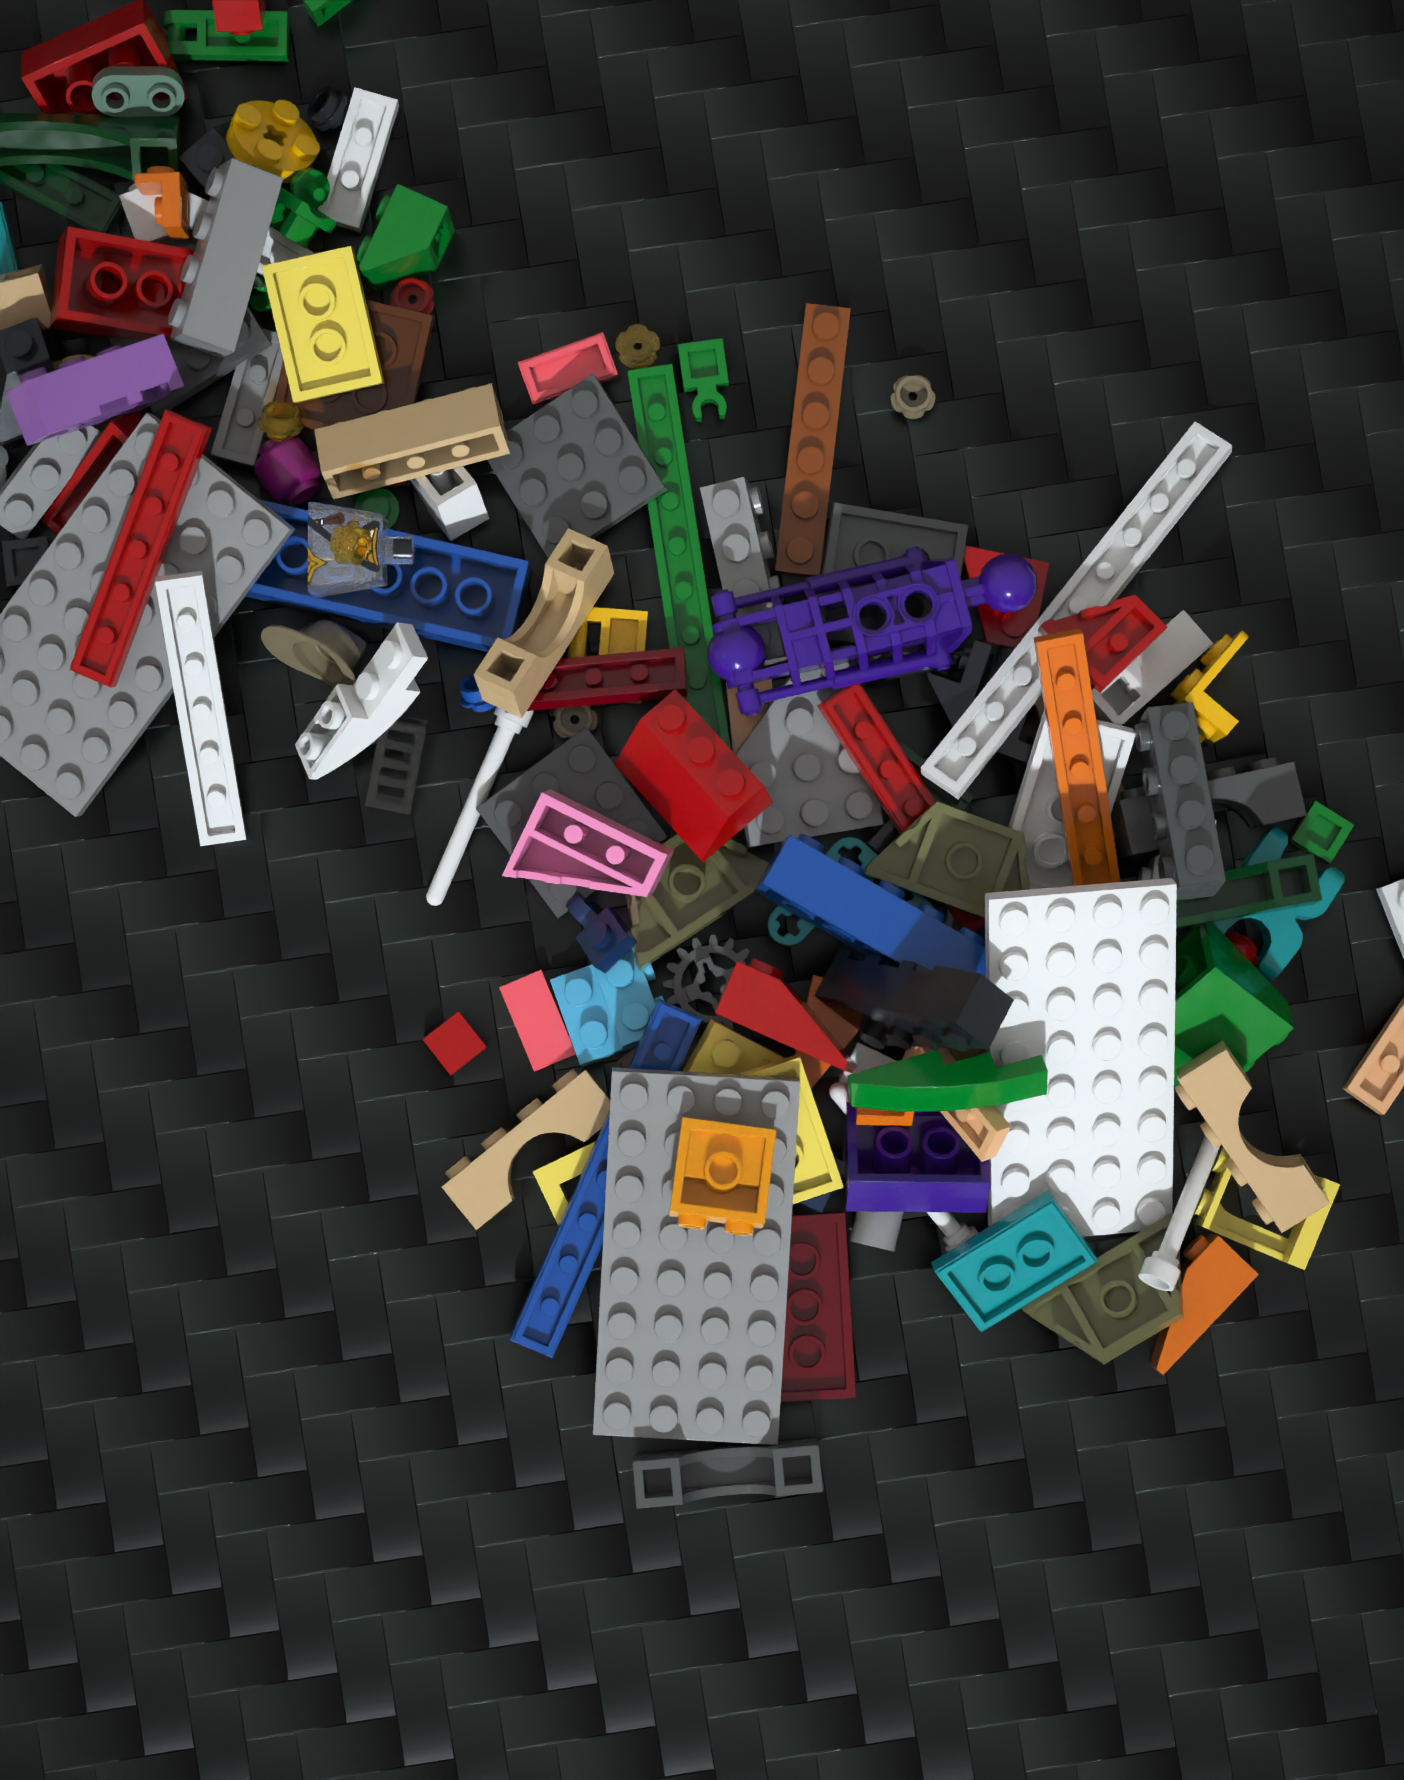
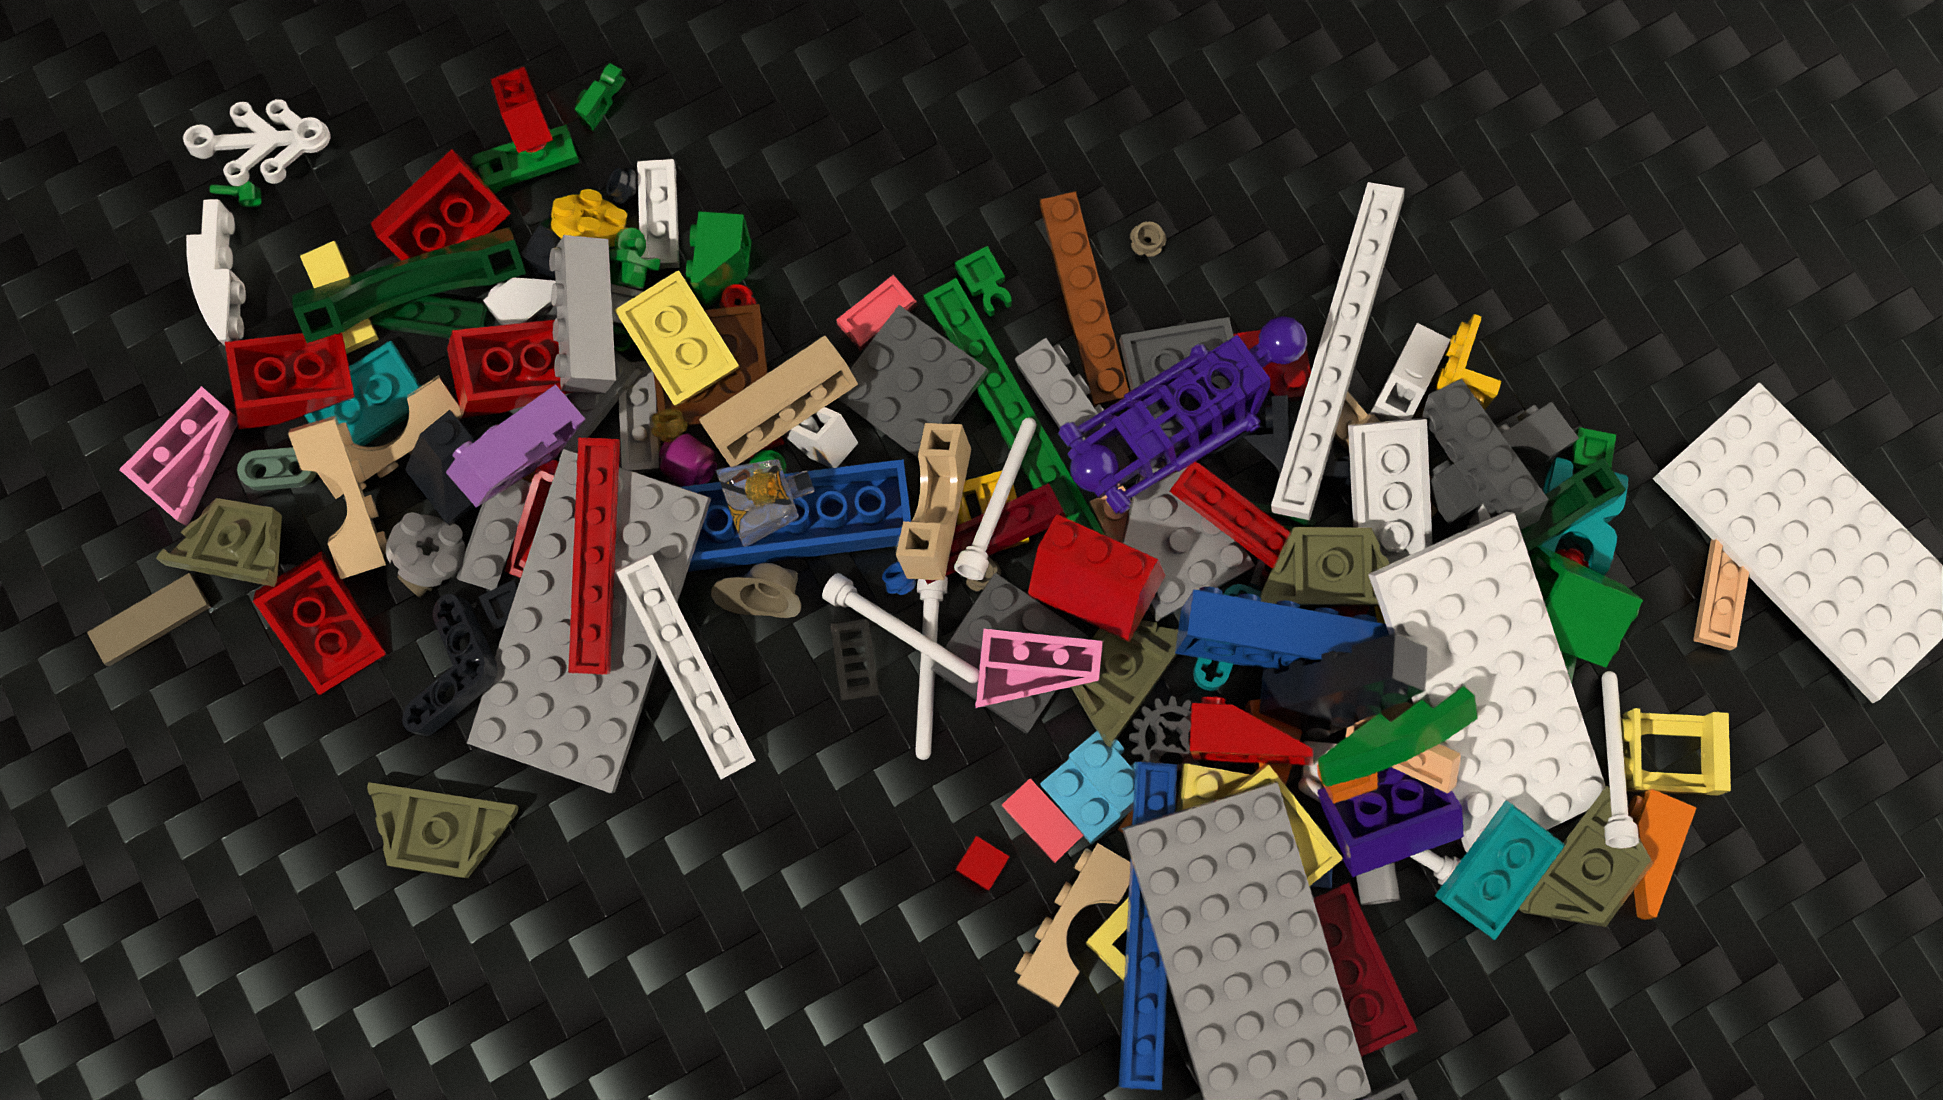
camera: 20 degrees left, 10 degrees down
sand green plate [92,66,184,117] -> none
orange bracket [134,166,190,239] -> none
white slope [295,622,428,780] -> none
dark blue plate [566,892,637,973] -> none
clear yellow plate [615,324,660,368] -> none
light orange plate [669,1117,776,1236] -> none
orange plate [1033,628,1121,886] -> none
red wing [1037,594,1167,693] -> none
tan arch [1174,1040,1330,1233] -> none
none -> white piece [822,573,979,683]
none -> white piece [954,417,1037,580]

